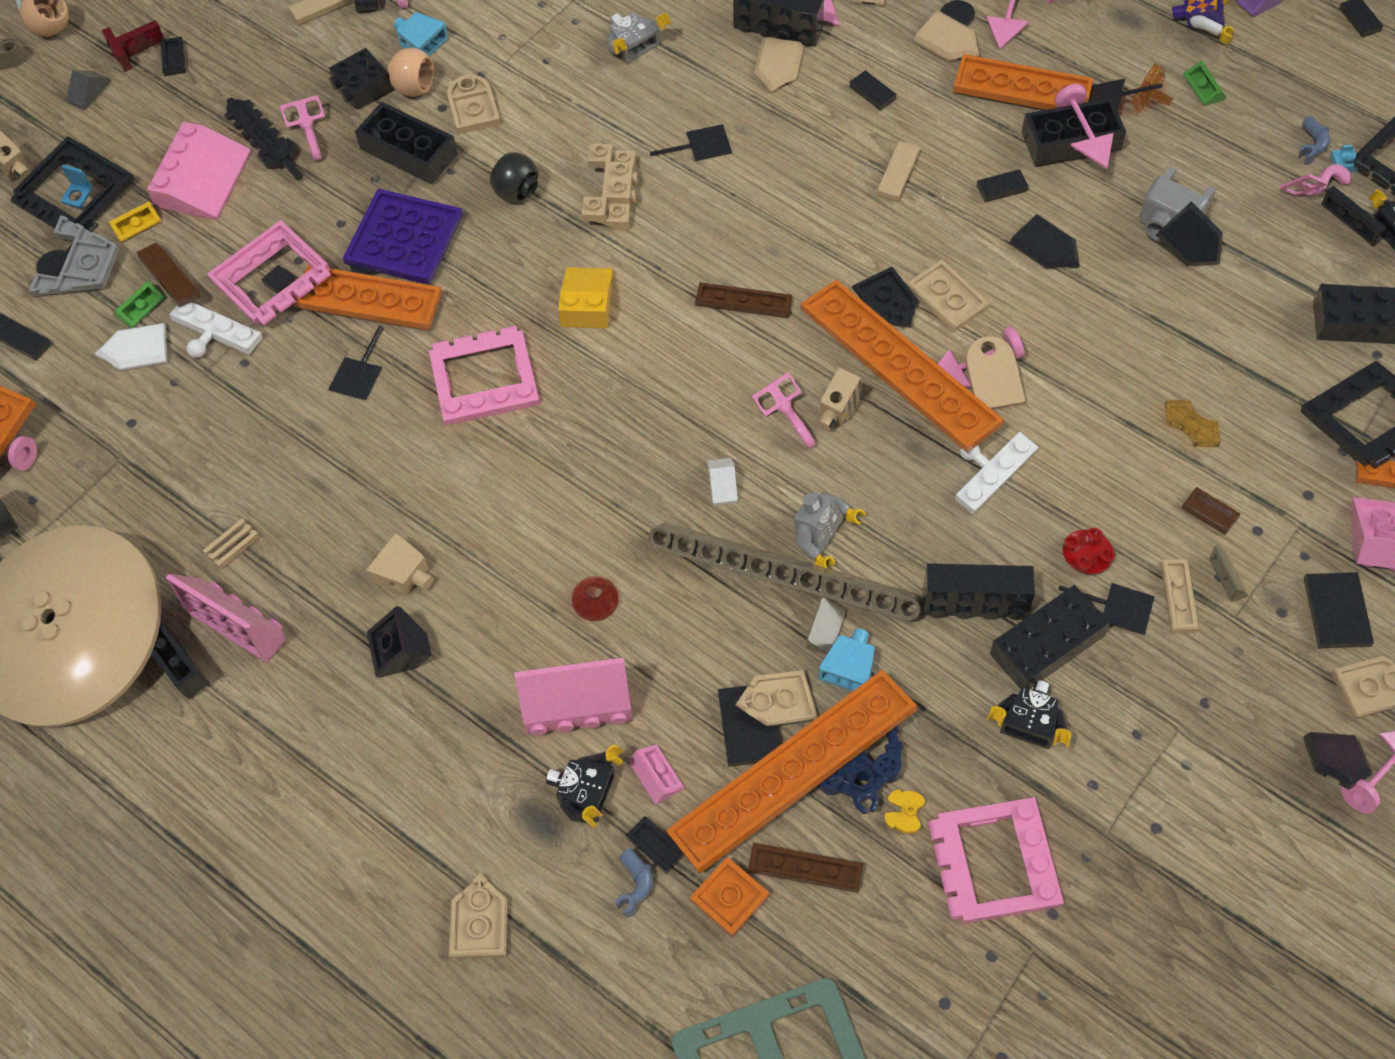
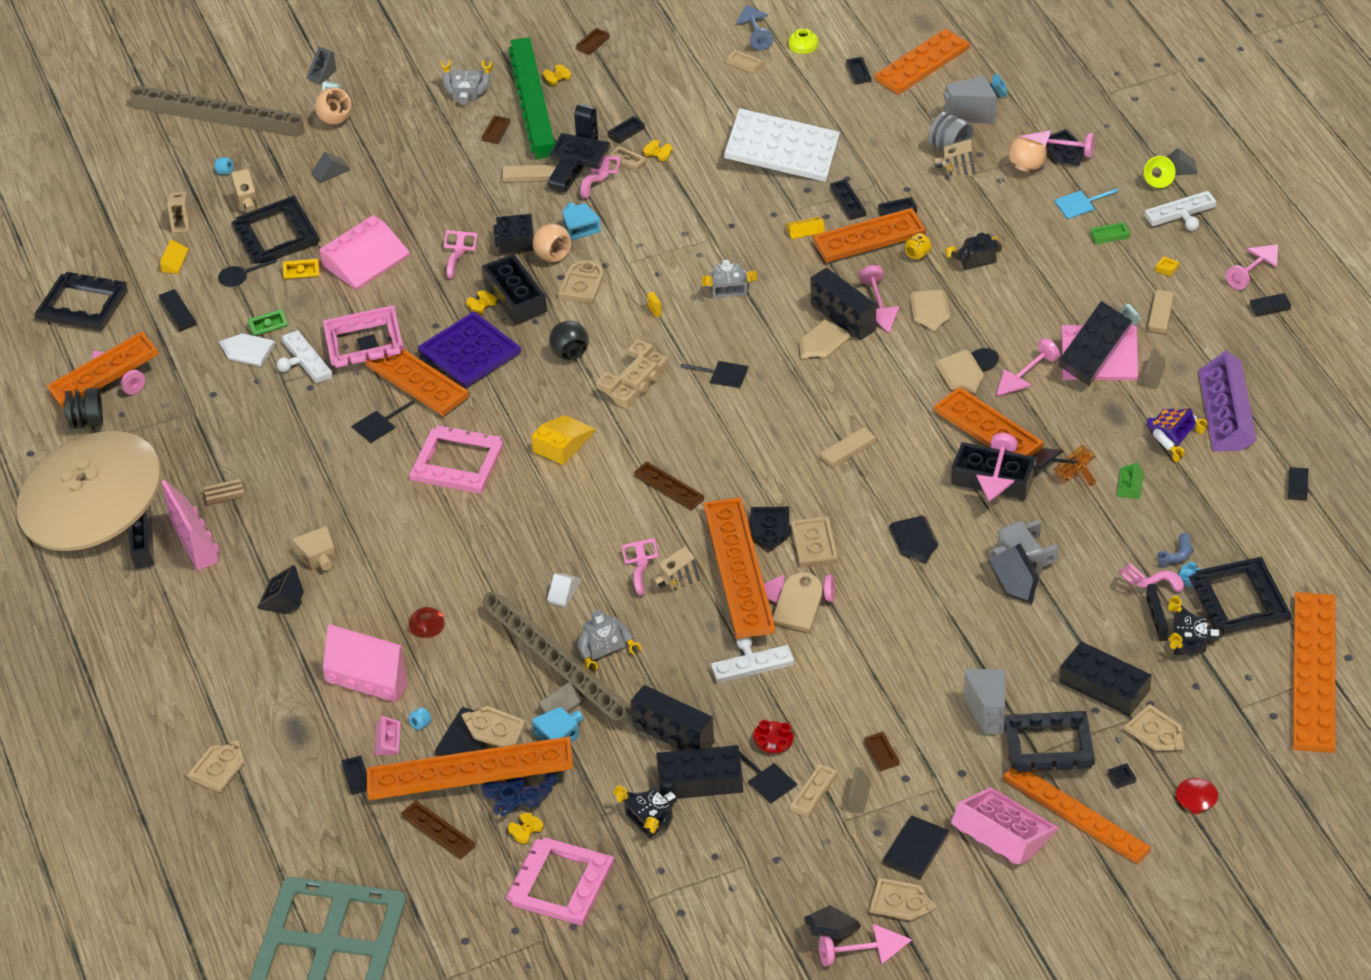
camera: 30 degrees right, 15 degrees down
light grey wing [29,215,120,296] -> none
dark azure bracket [61,165,93,208] -> none
dark red bracket [101,20,164,72] -> none
reddish brown tile [136,242,200,307] -> none
black tile [161,36,186,76] -> none
black bar [224,97,303,181] -> none
black torso [546,745,625,828] -> none
sand blue piece [615,848,653,918] -> none
orange plate [690,857,770,937] -> none
black tile [849,70,897,111] -> none
black tile [976,169,1028,202] -> none
clear yellow tile [1164,400,1221,447] -> none
none -> medium azure piece [409,707,431,730]
none -> yellow piece [466,290,497,315]
none -> yellow tile [647,292,662,317]
none -> light grey slope [964,669,1005,734]

